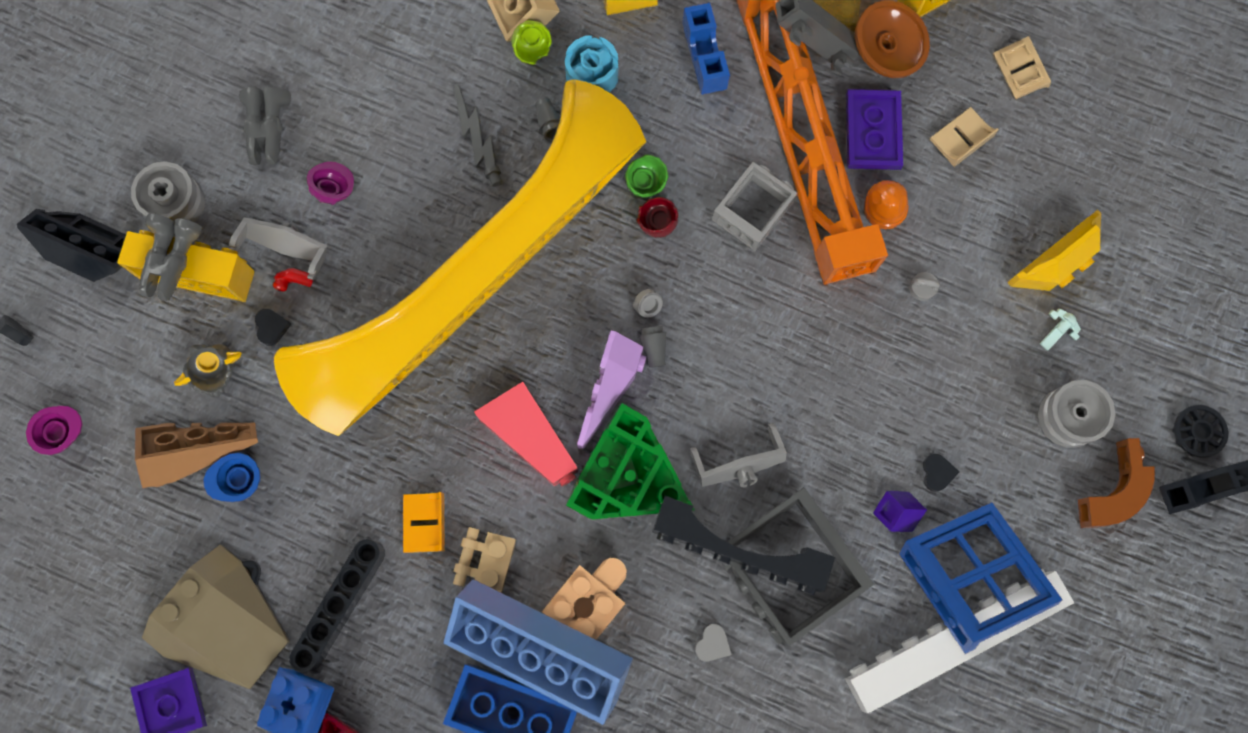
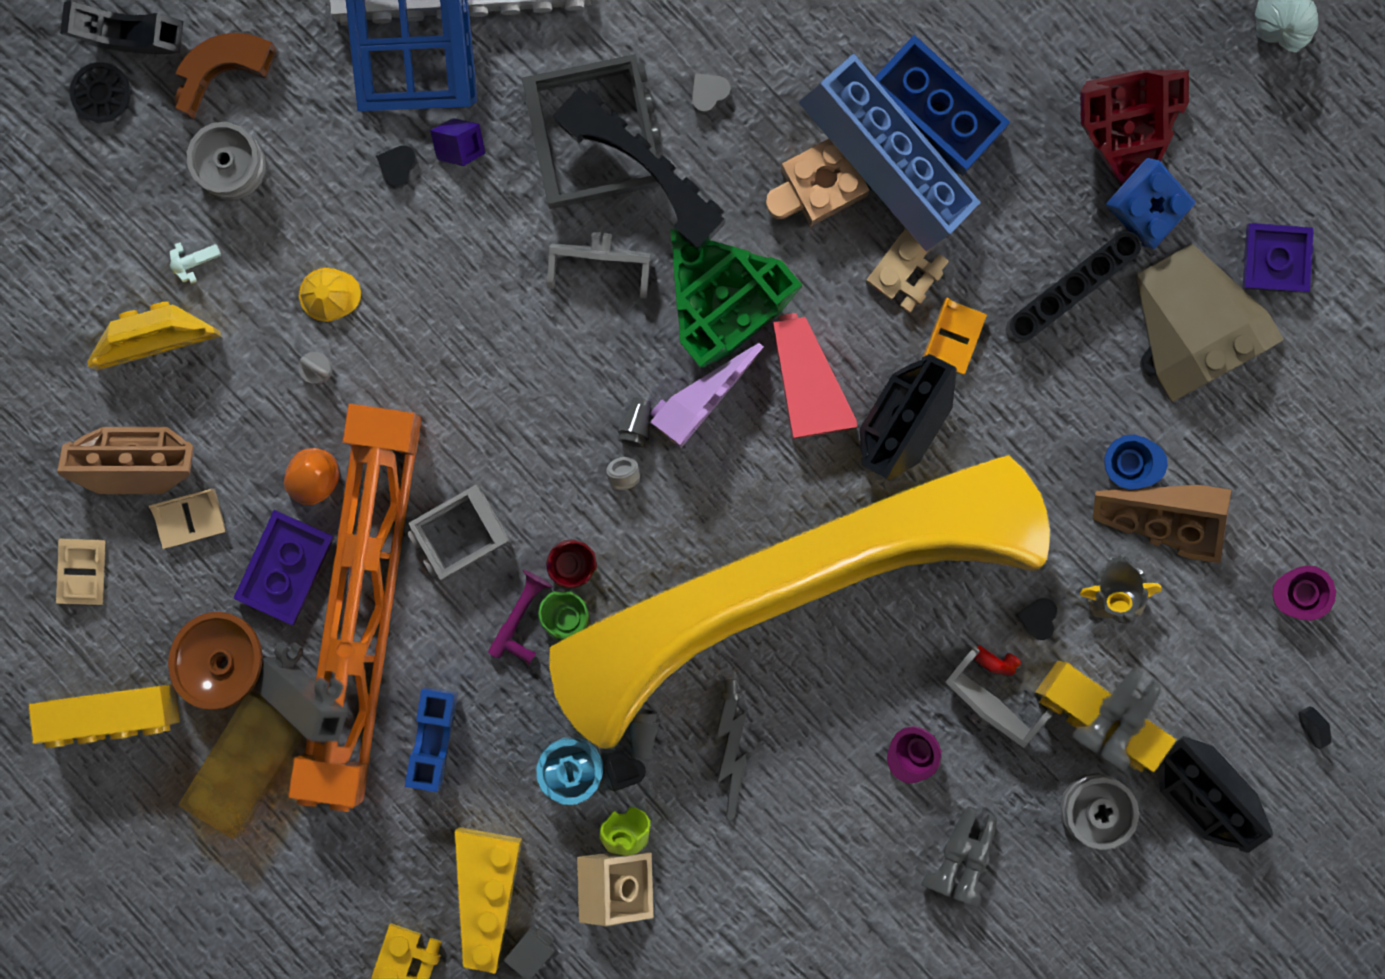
camera: 150 degrees left, 10 degrees up
none -> medium nougat wedge [57,427,194,494]
none -> yellow piece [299,268,362,322]
none -> magenta piece [488,570,553,665]
none -> black tile [605,751,646,792]
none -> black wedge [860,354,957,480]

